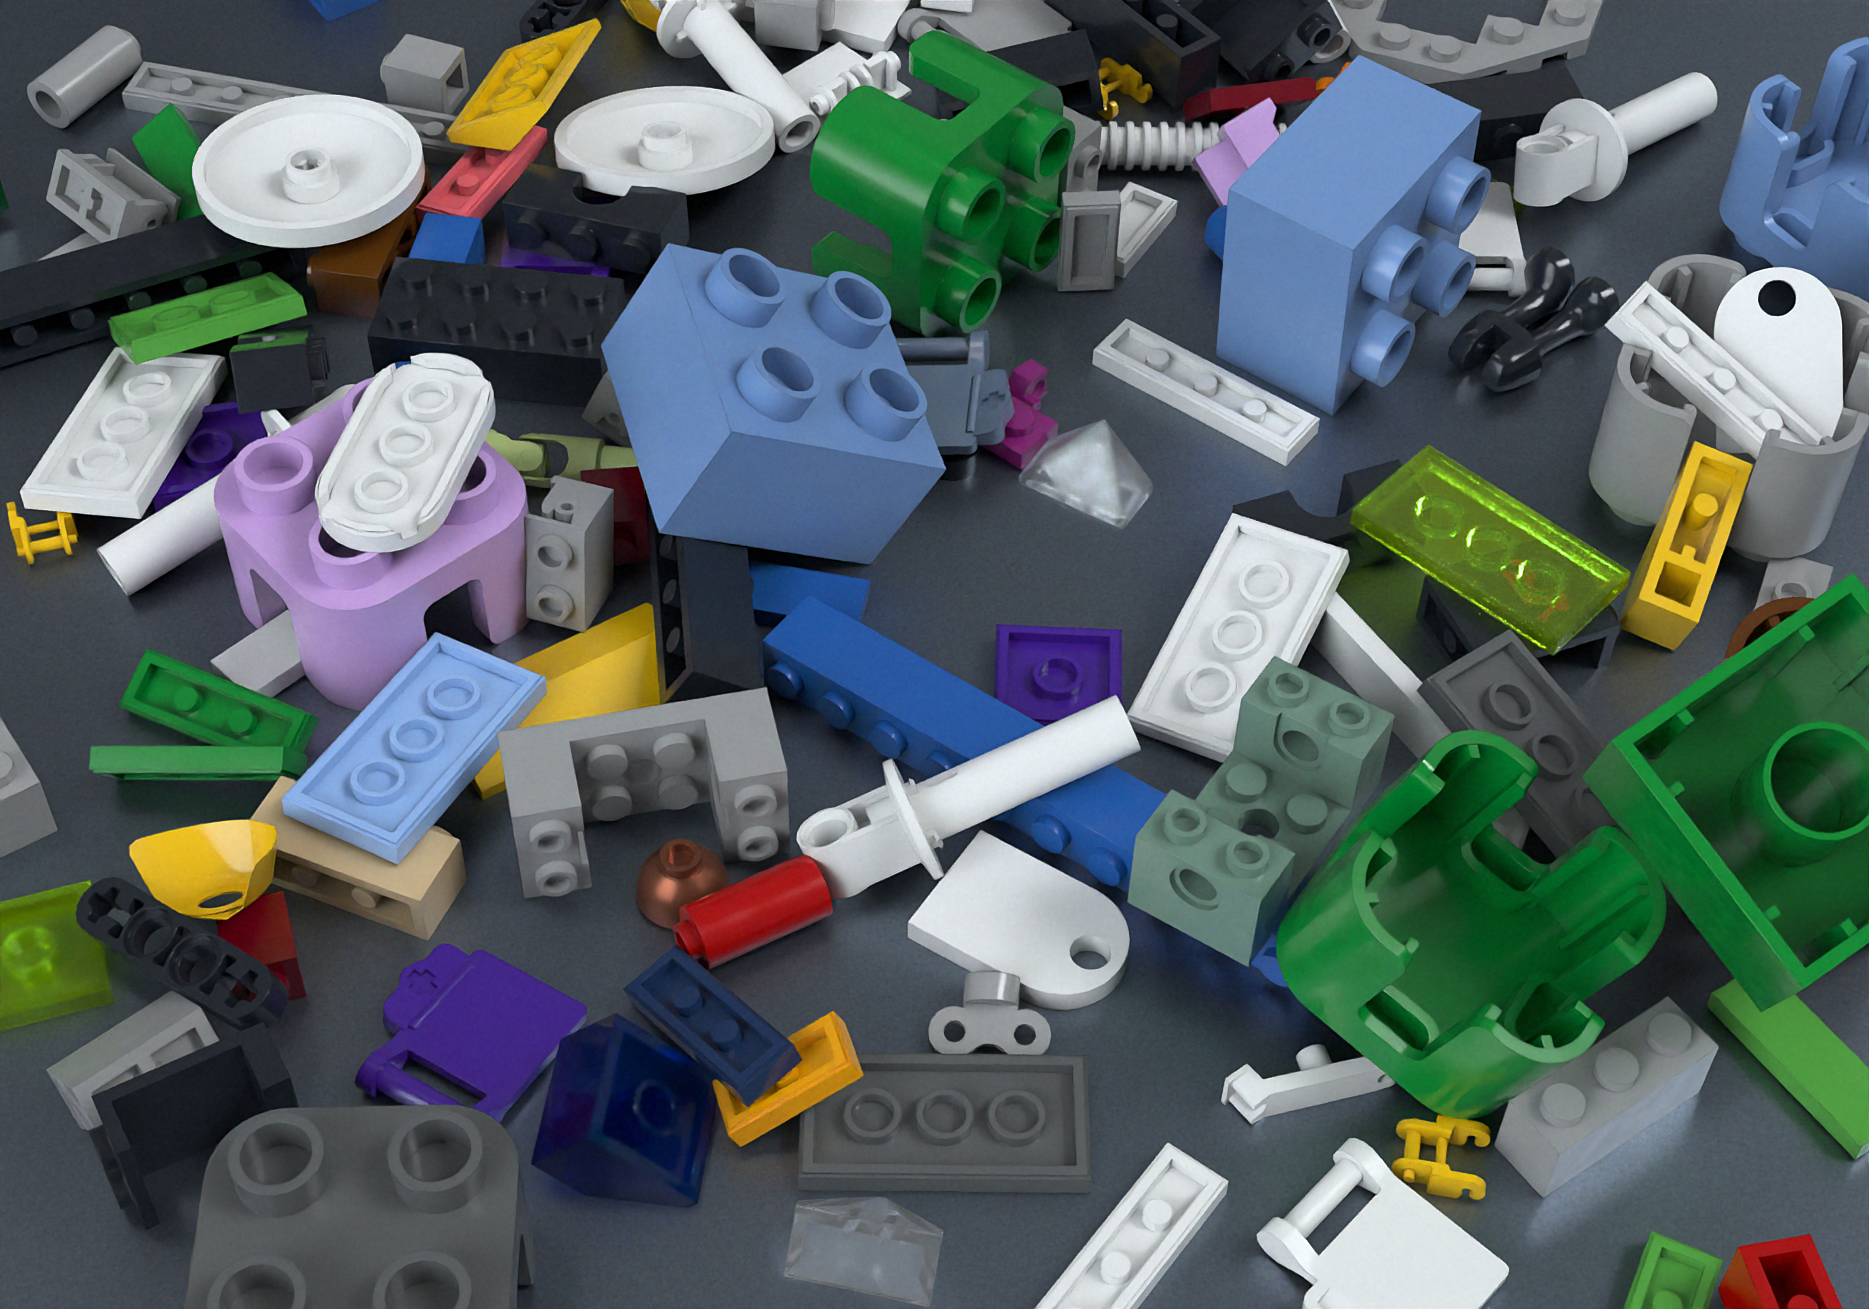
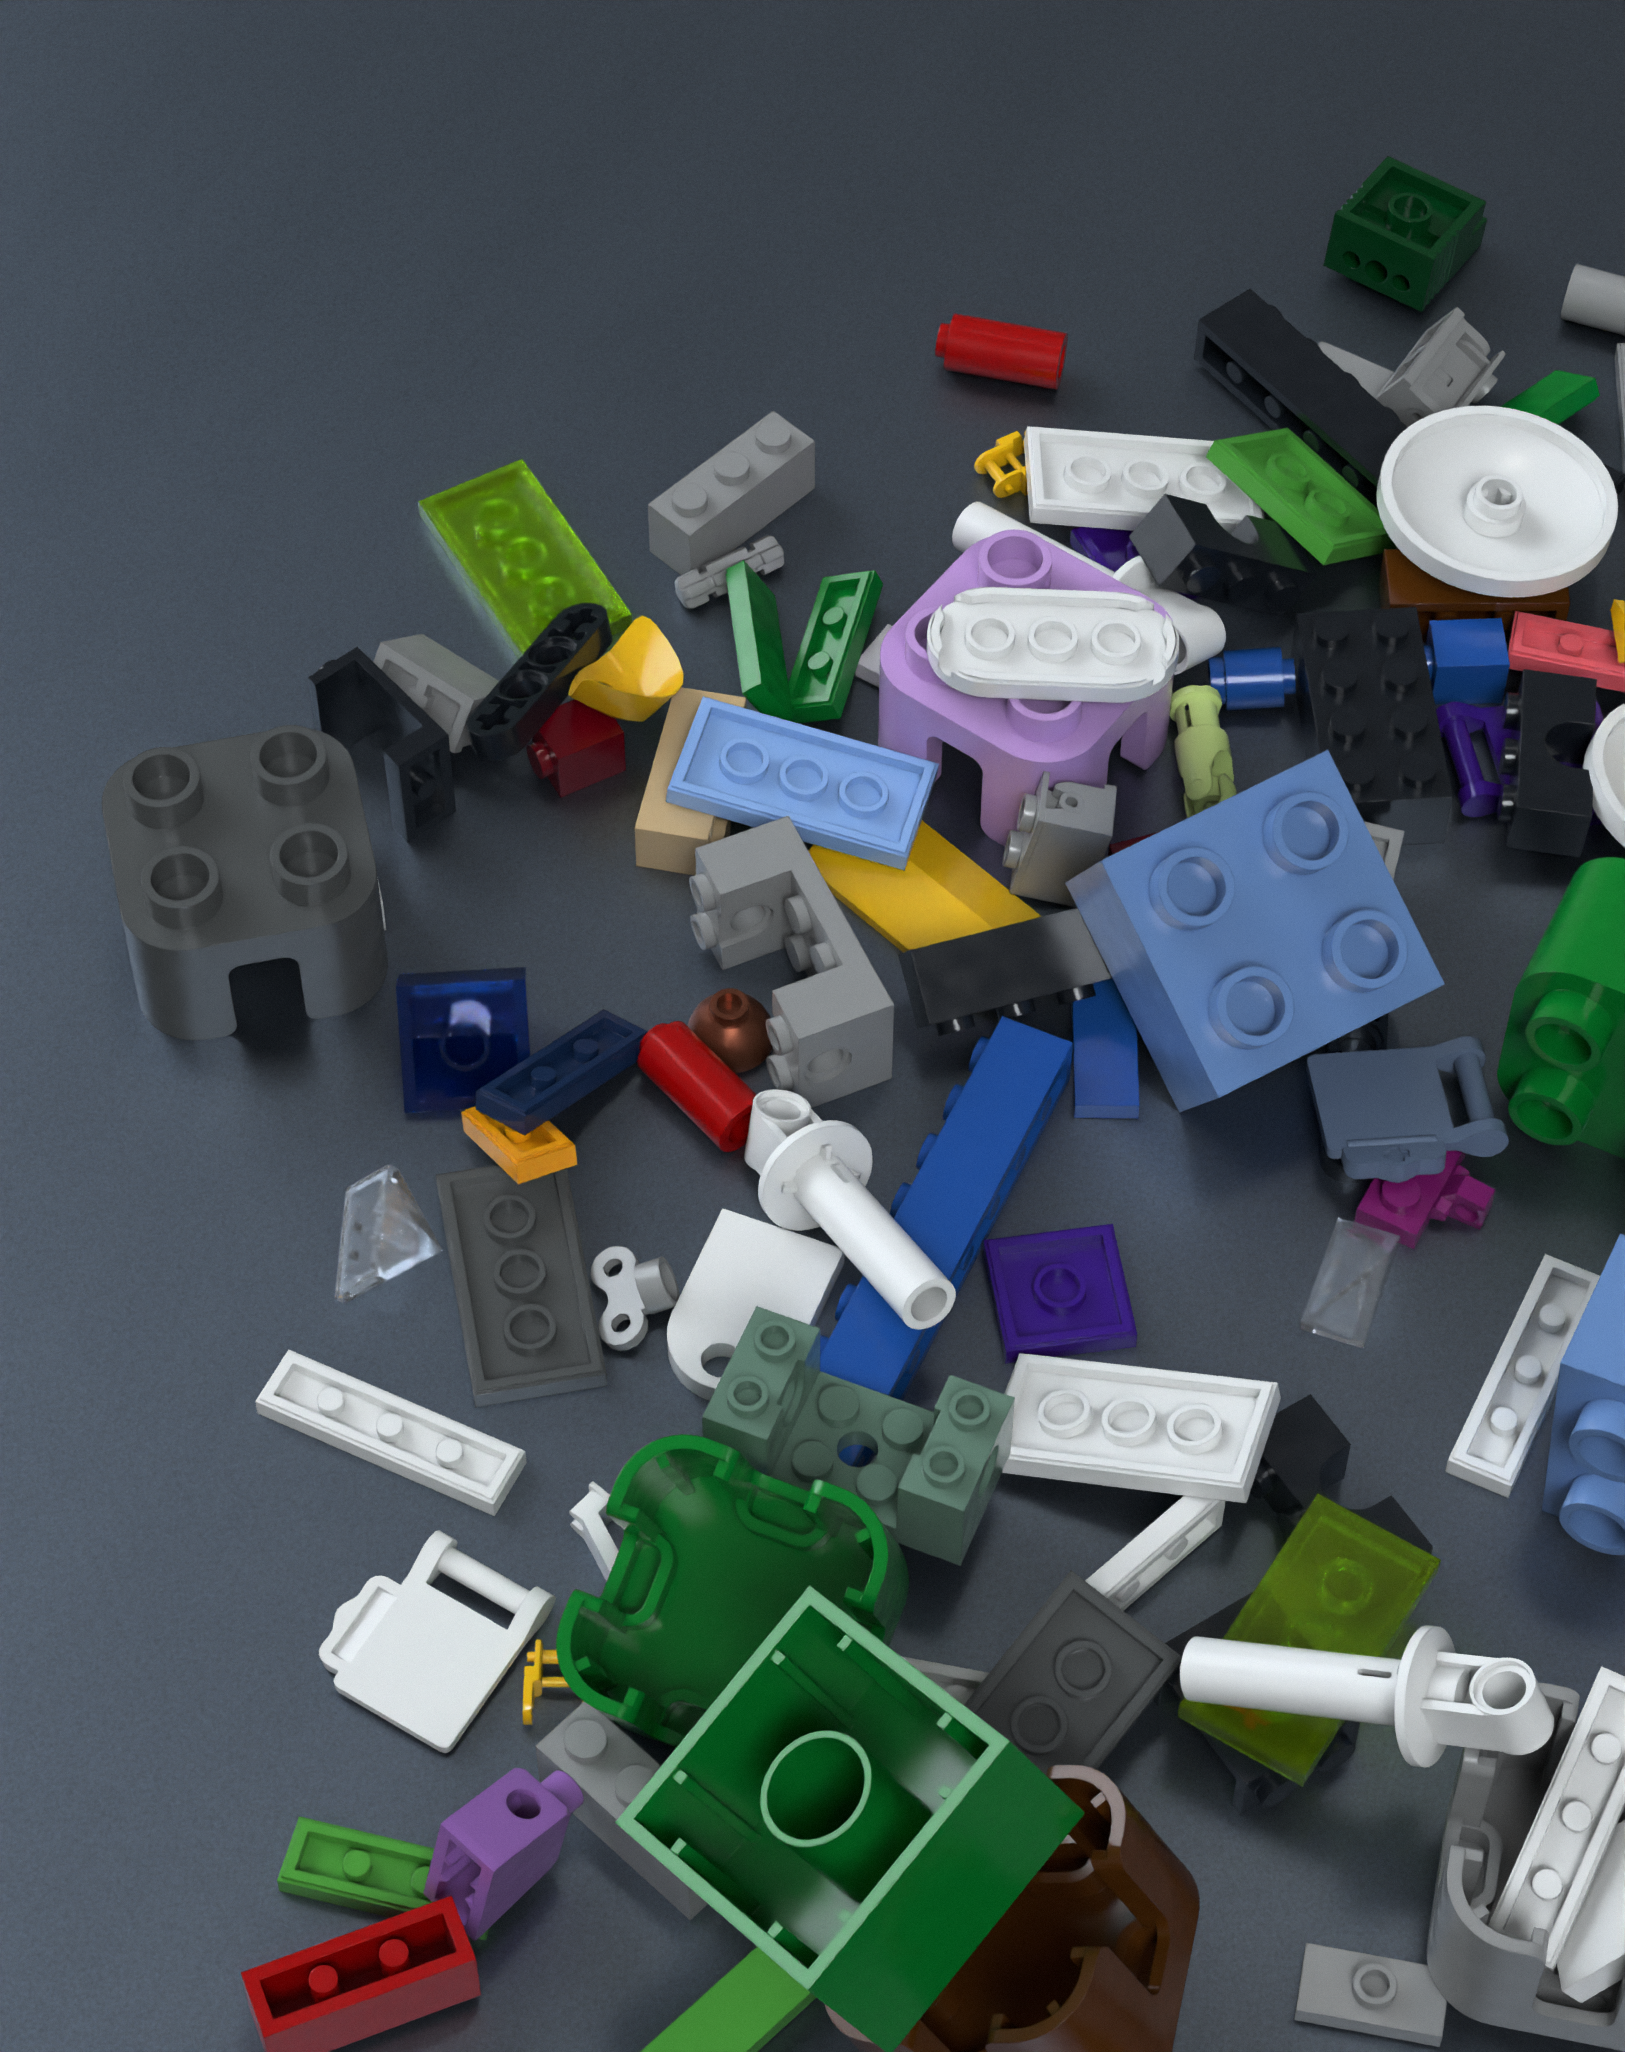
camera: 80 degrees right, 5 degrees up
dark purple piece [355,943,587,1123] -> none
yellow slope [1618,441,1753,651] -> none
none -> medium lavender torso [423,1768,584,1941]
none -> light grey axle [675,535,784,609]
none -> white piece [1180,1625,1554,1768]

